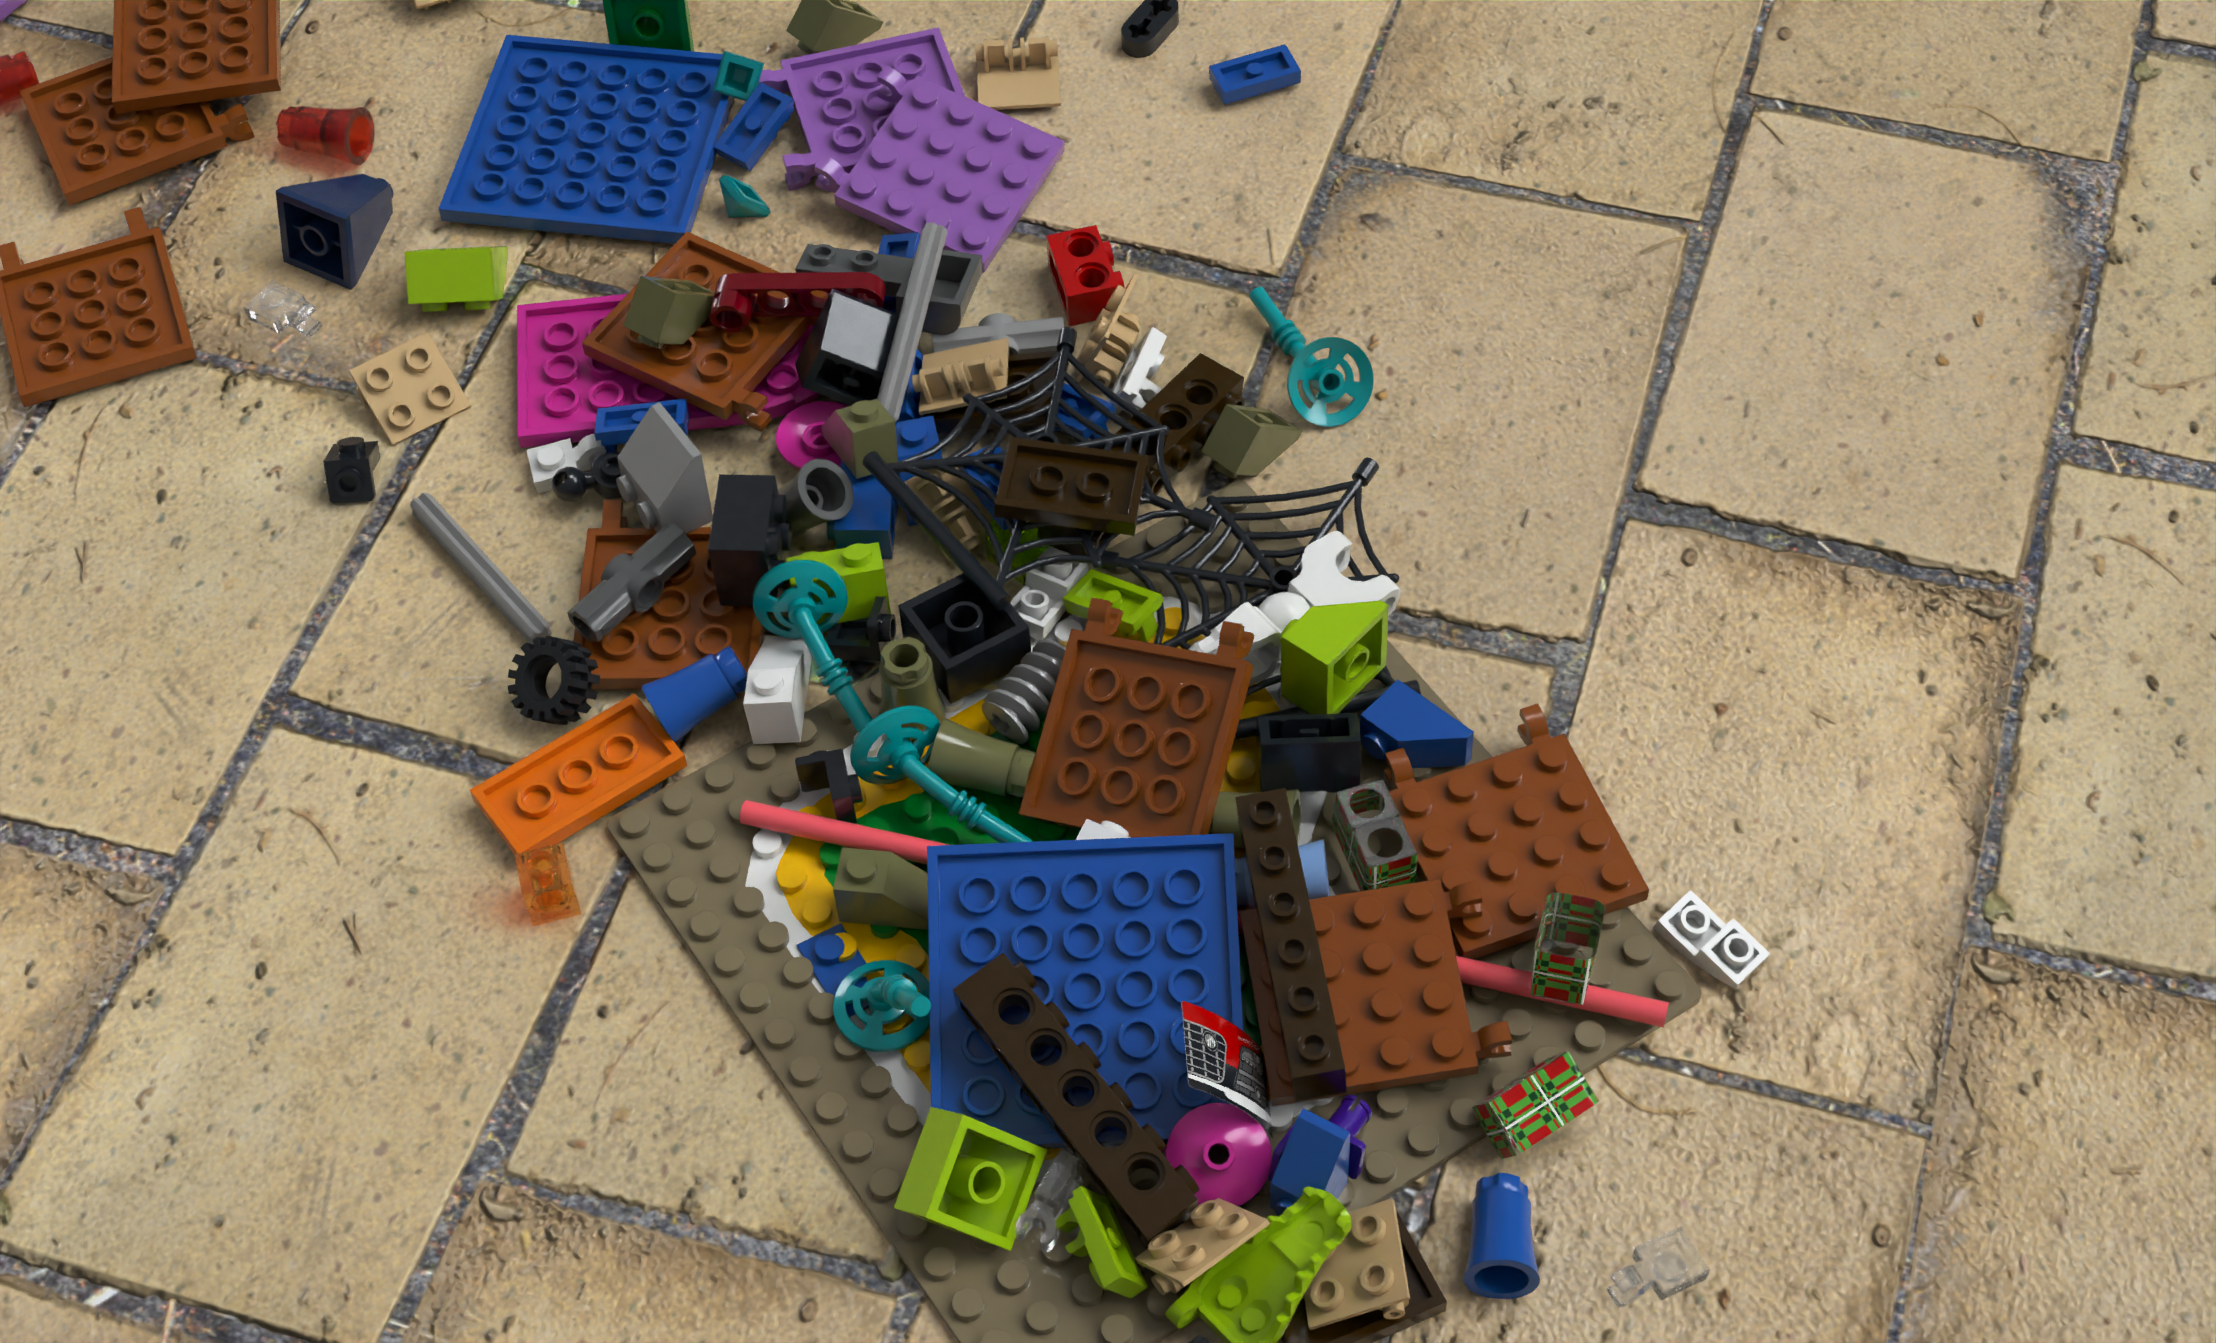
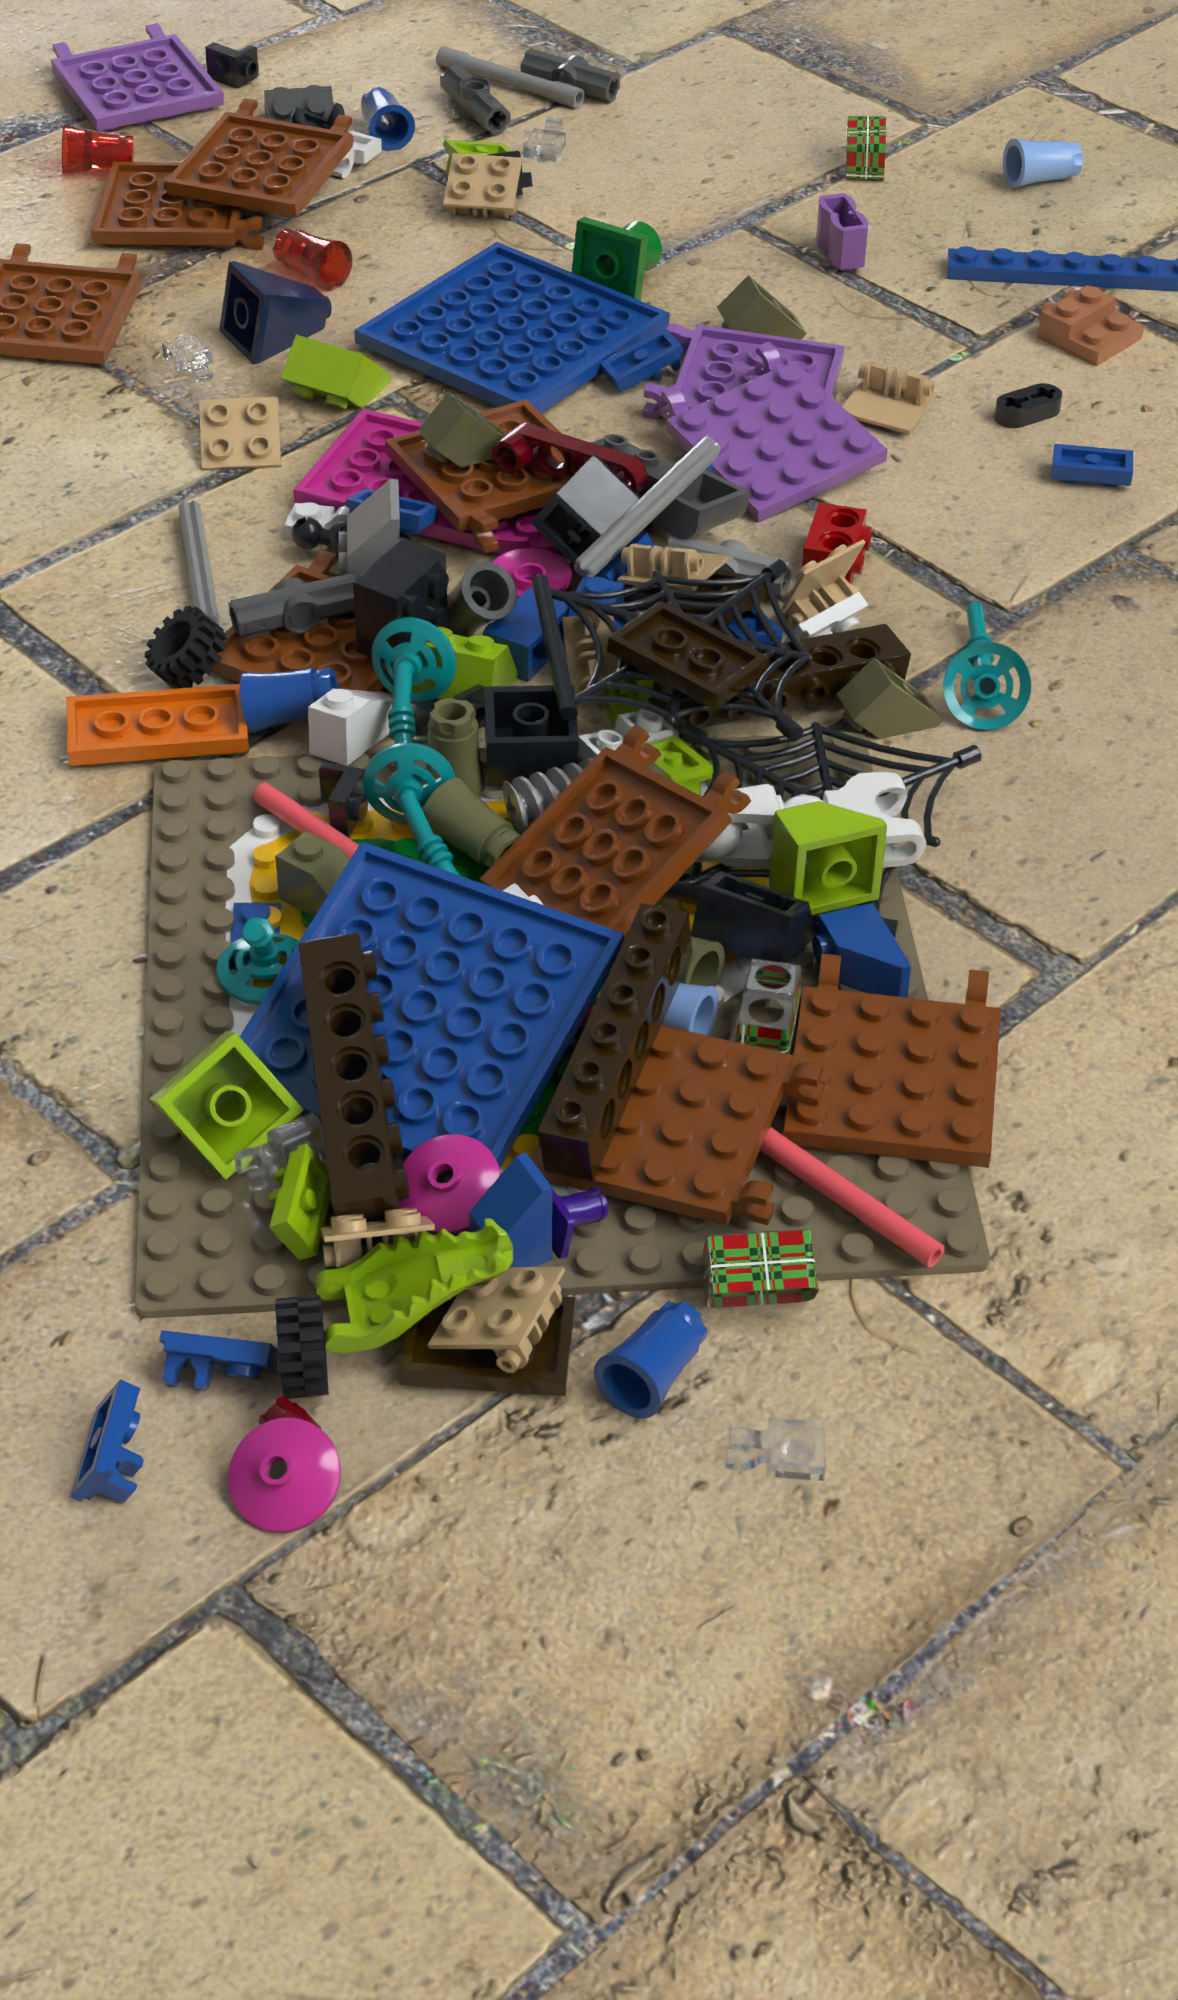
camera: 25 degrees right, 10 degrees down
black bracket [323,437,380,503] -> none
clear orange brick [515,843,582,926] -> none
teal slope [713,50,764,101] -> none
teal slope [719,175,771,218] -> none
olive slope [821,399,898,479] -> none
sticker [1181,1001,1273,1139] -> none
piece [1530,892,1605,1005] -> none
white slope [1653,890,1770,988] -> none

